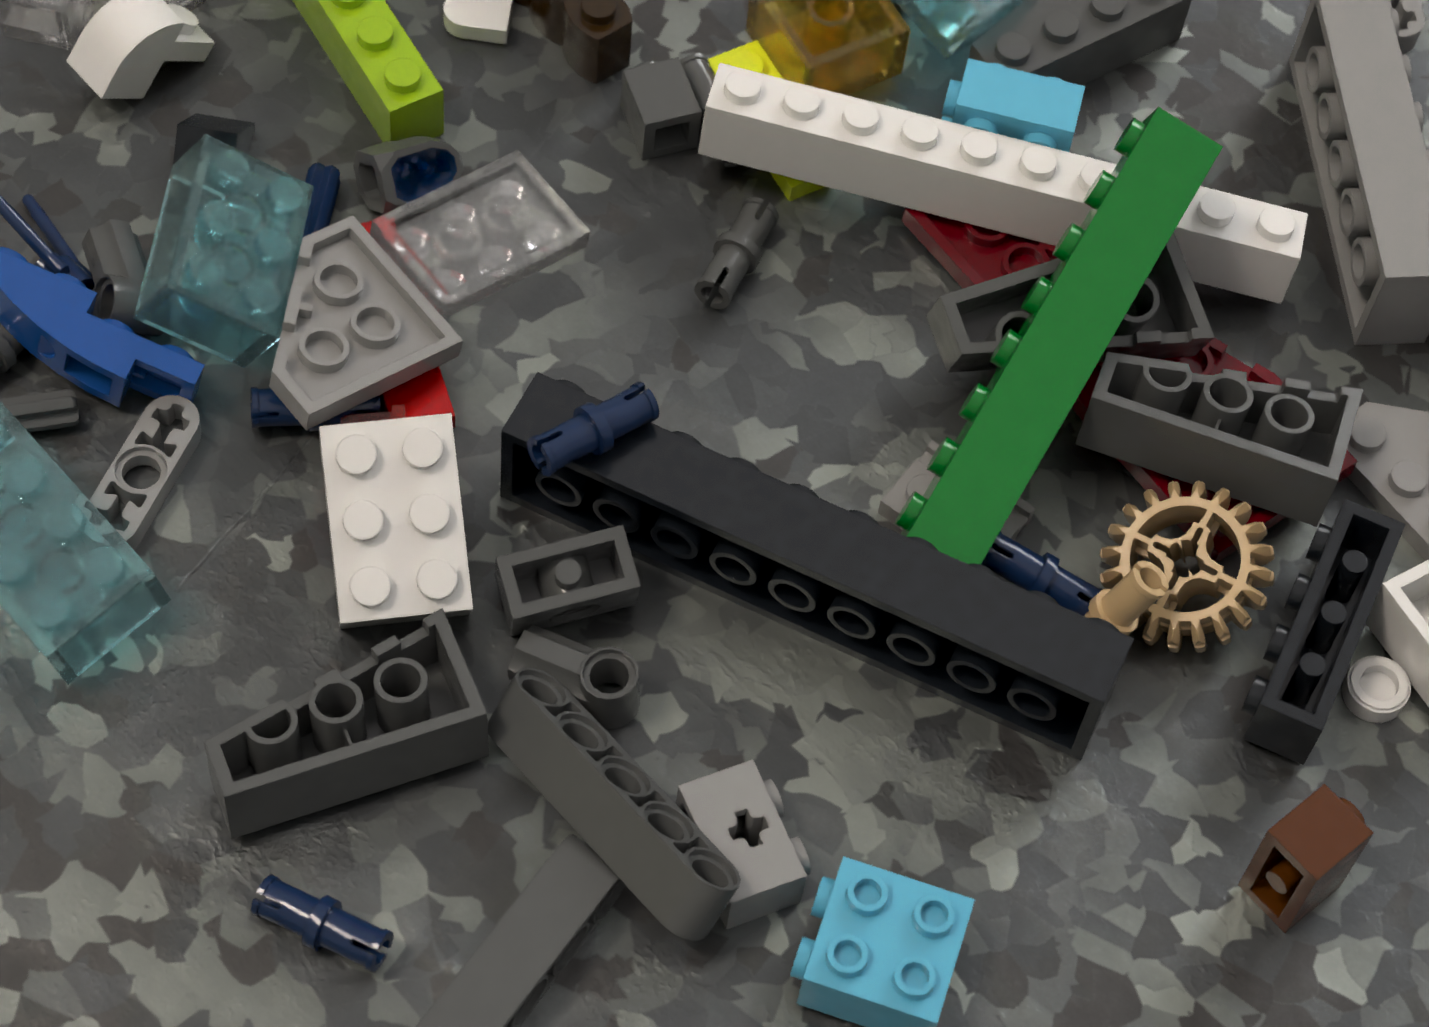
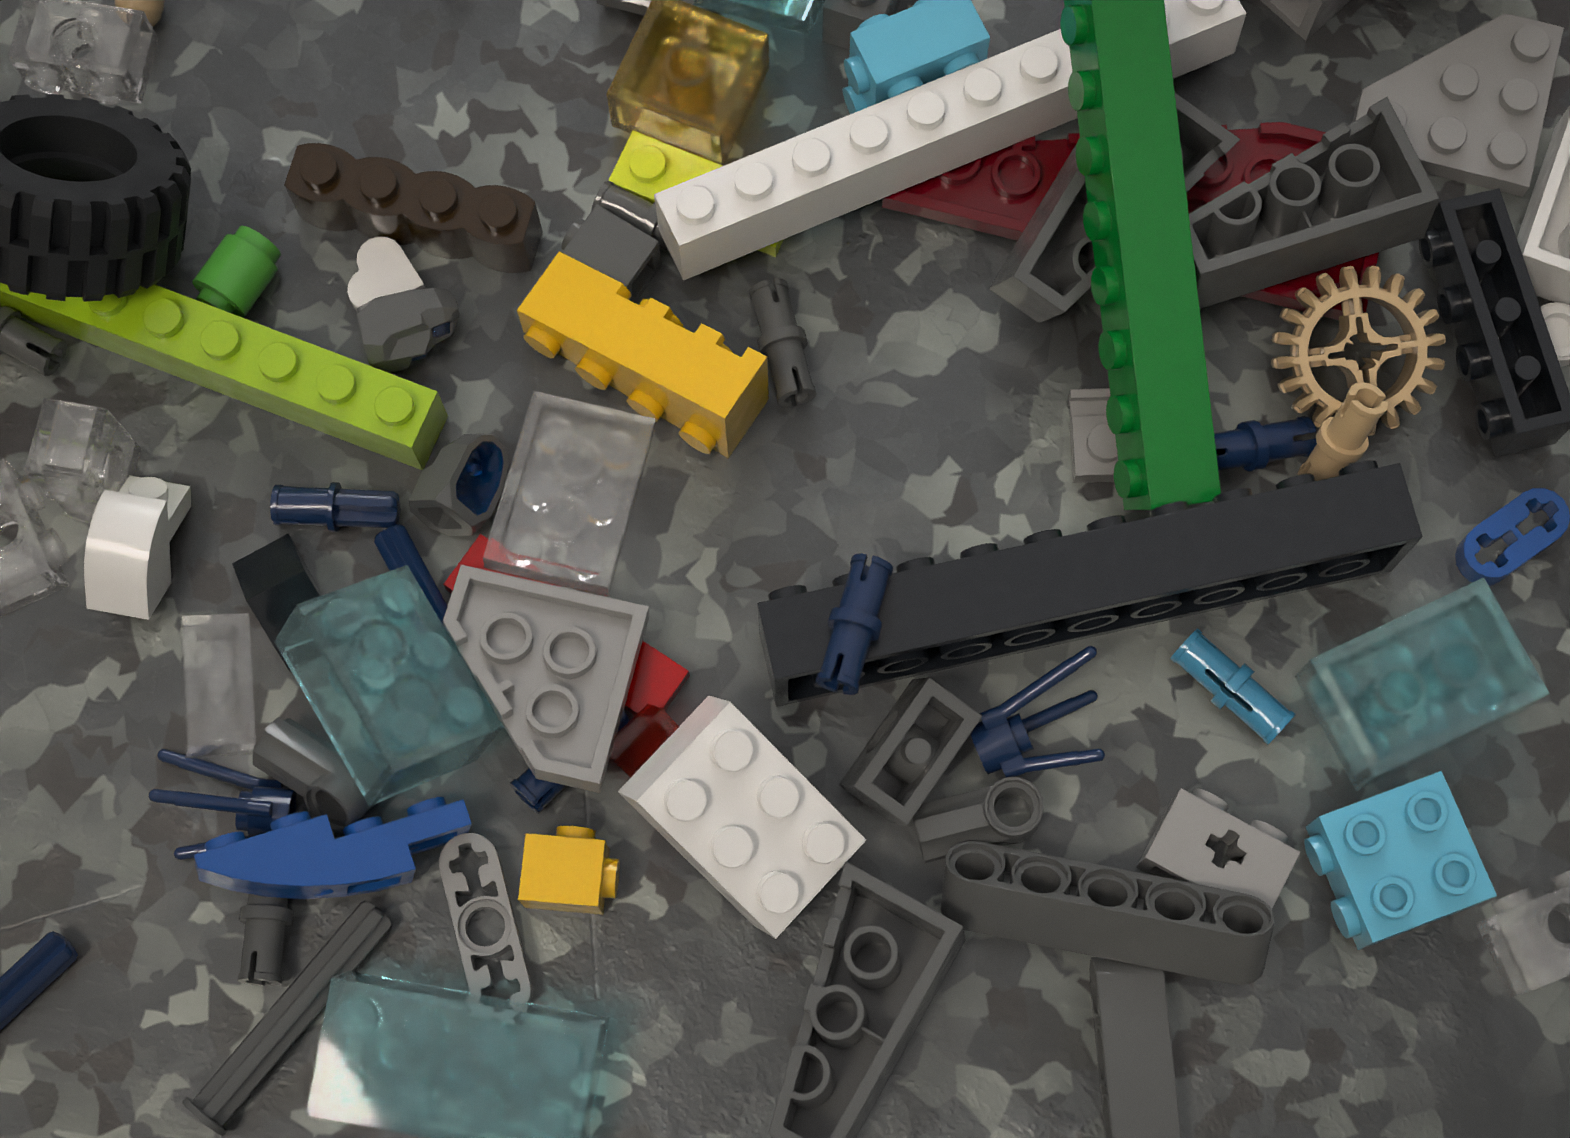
camera: 30 degrees left, 15 degrees up
none -> clear brick [180,613,256,758]
none -> dark blue axle [270,482,401,532]
none -> dark grey rock [357,288,460,373]
none -> yellow wedge [517,251,769,459]
none -> yellow brick [518,826,620,915]
none -> dark blue plant [970,646,1105,777]
none -> dark azure pin [1170,628,1296,745]
none -> clear light blue brick [1295,578,1550,791]
none -> blue beam [1455,488,1570,586]

